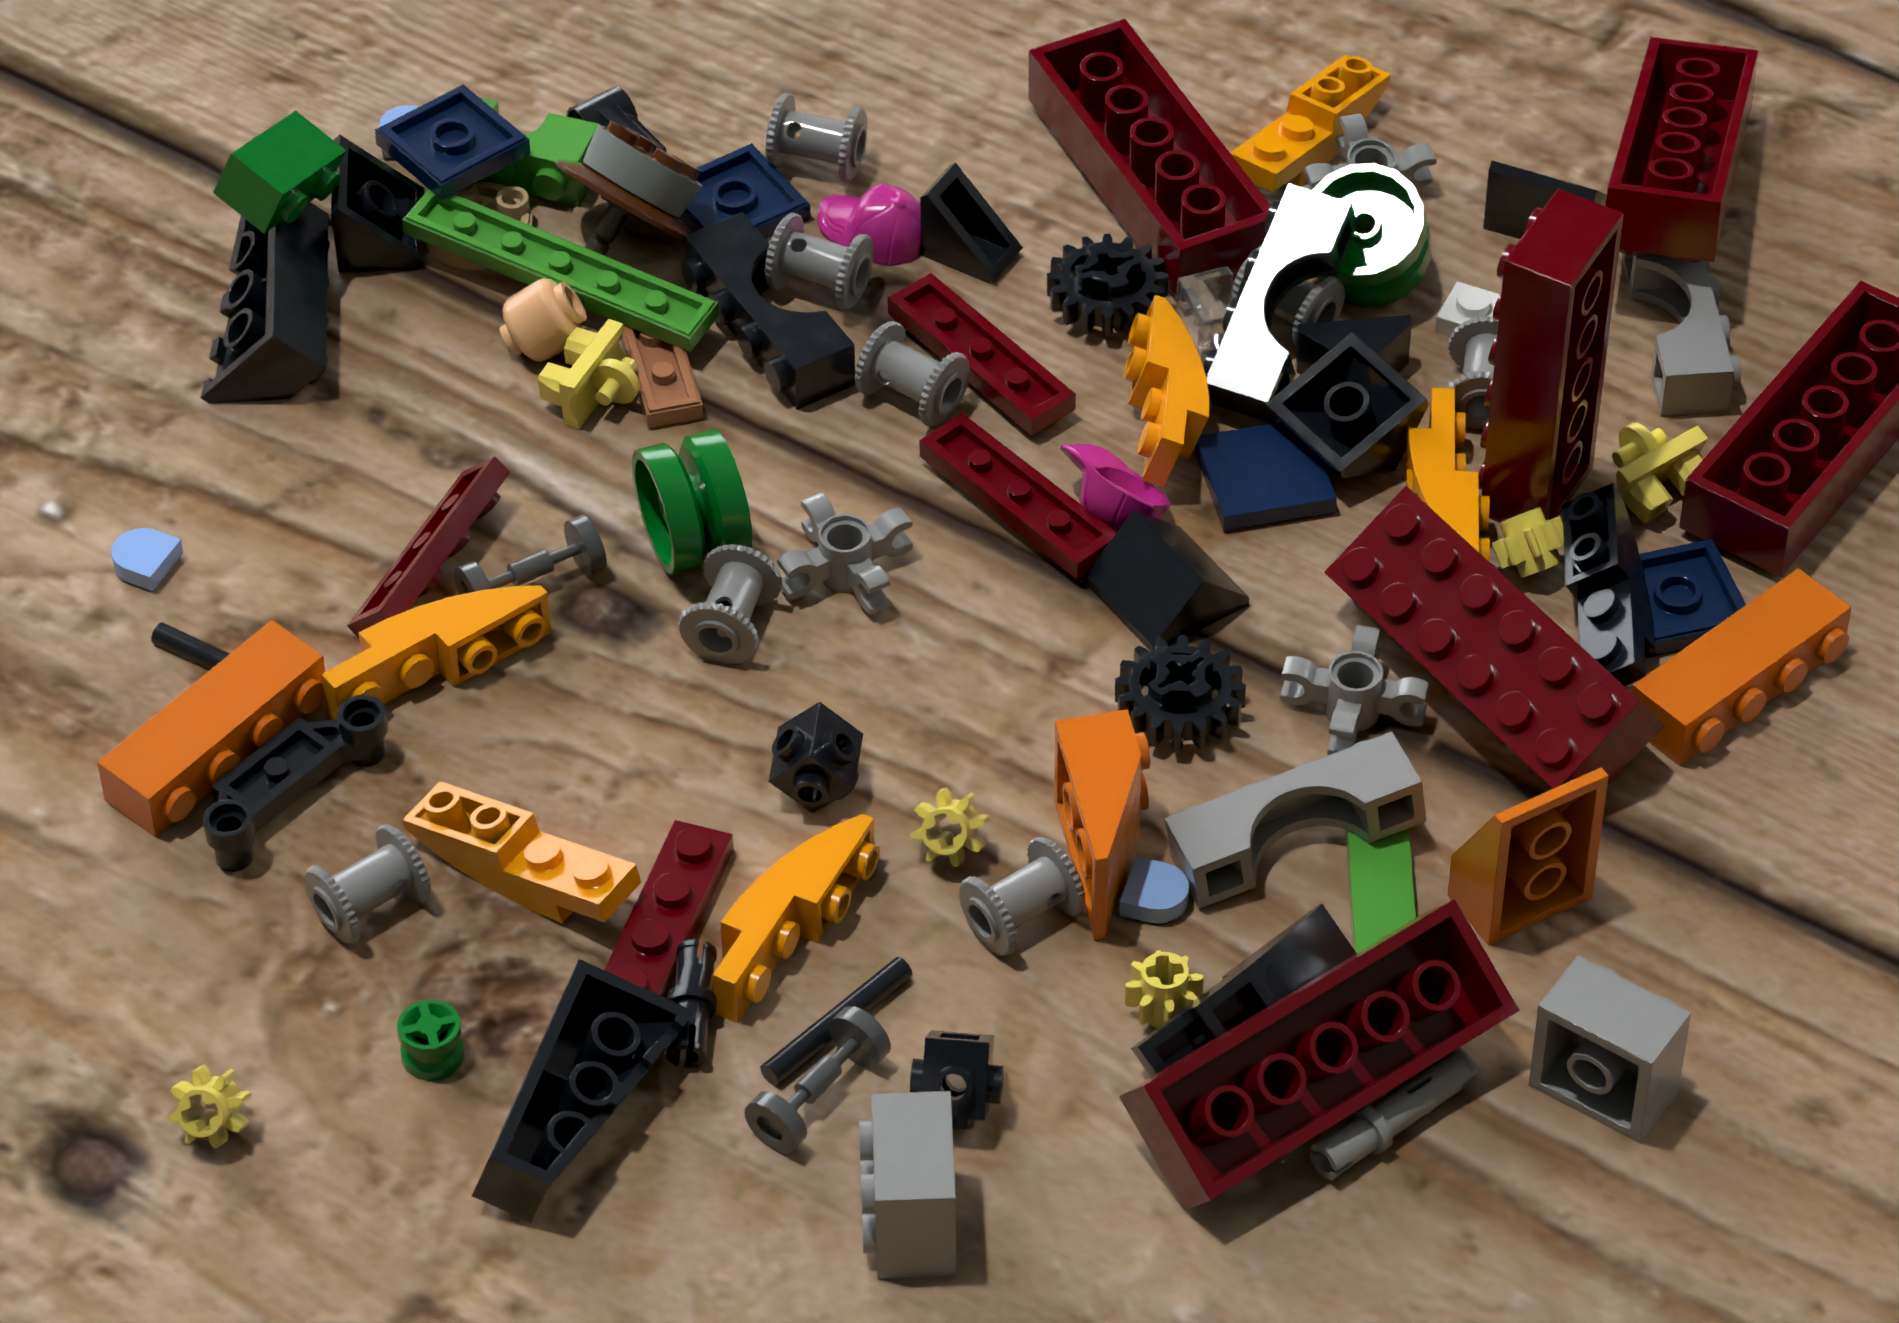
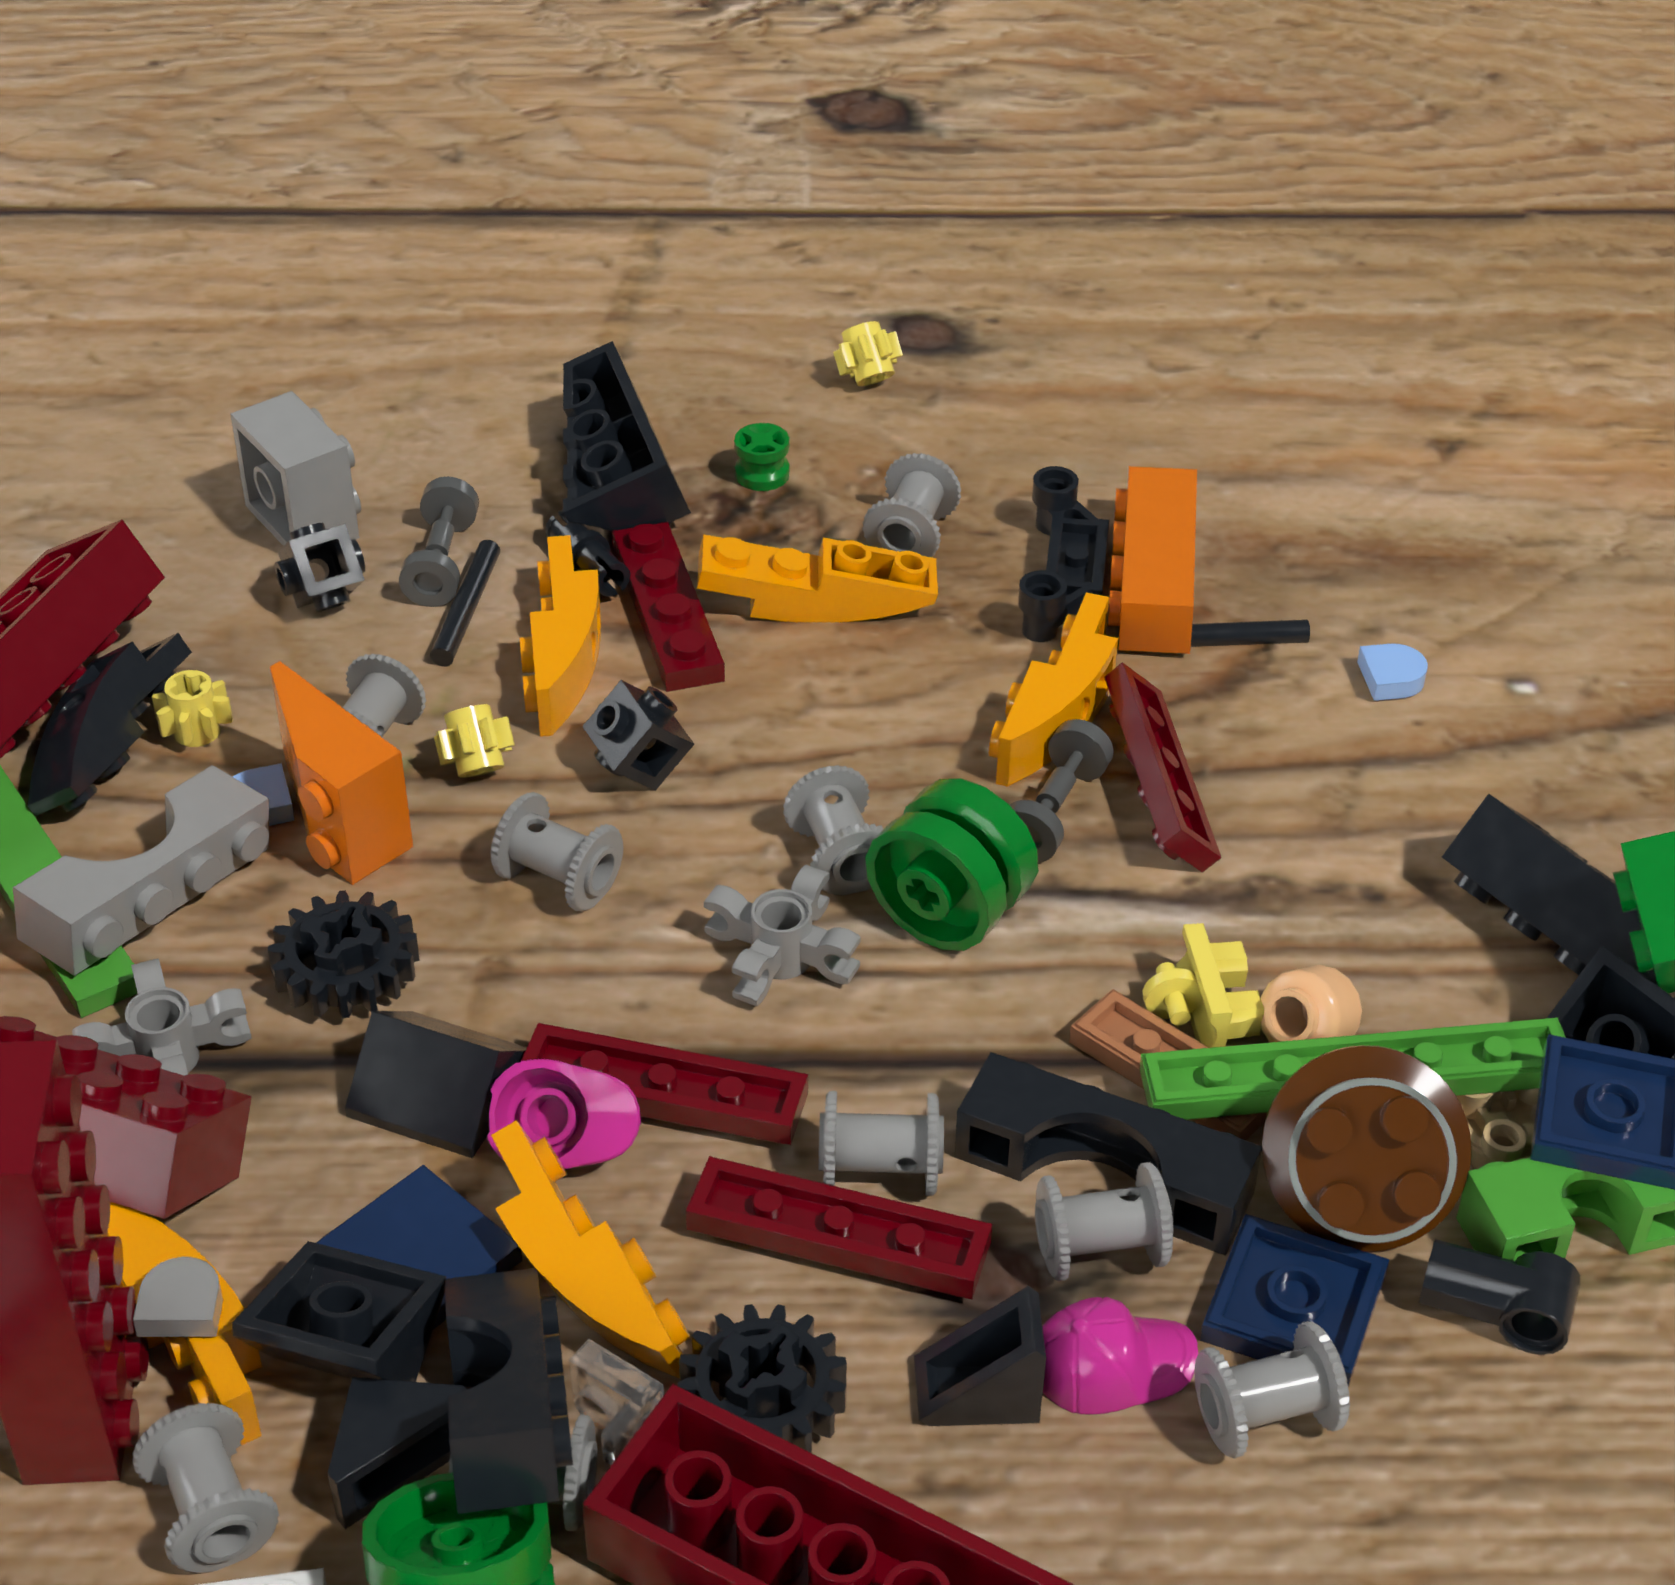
camera: 145 degrees right, 5 degrees down
none -> light grey tile [133,1257,223,1337]
none -> light grey hose [491,792,623,912]

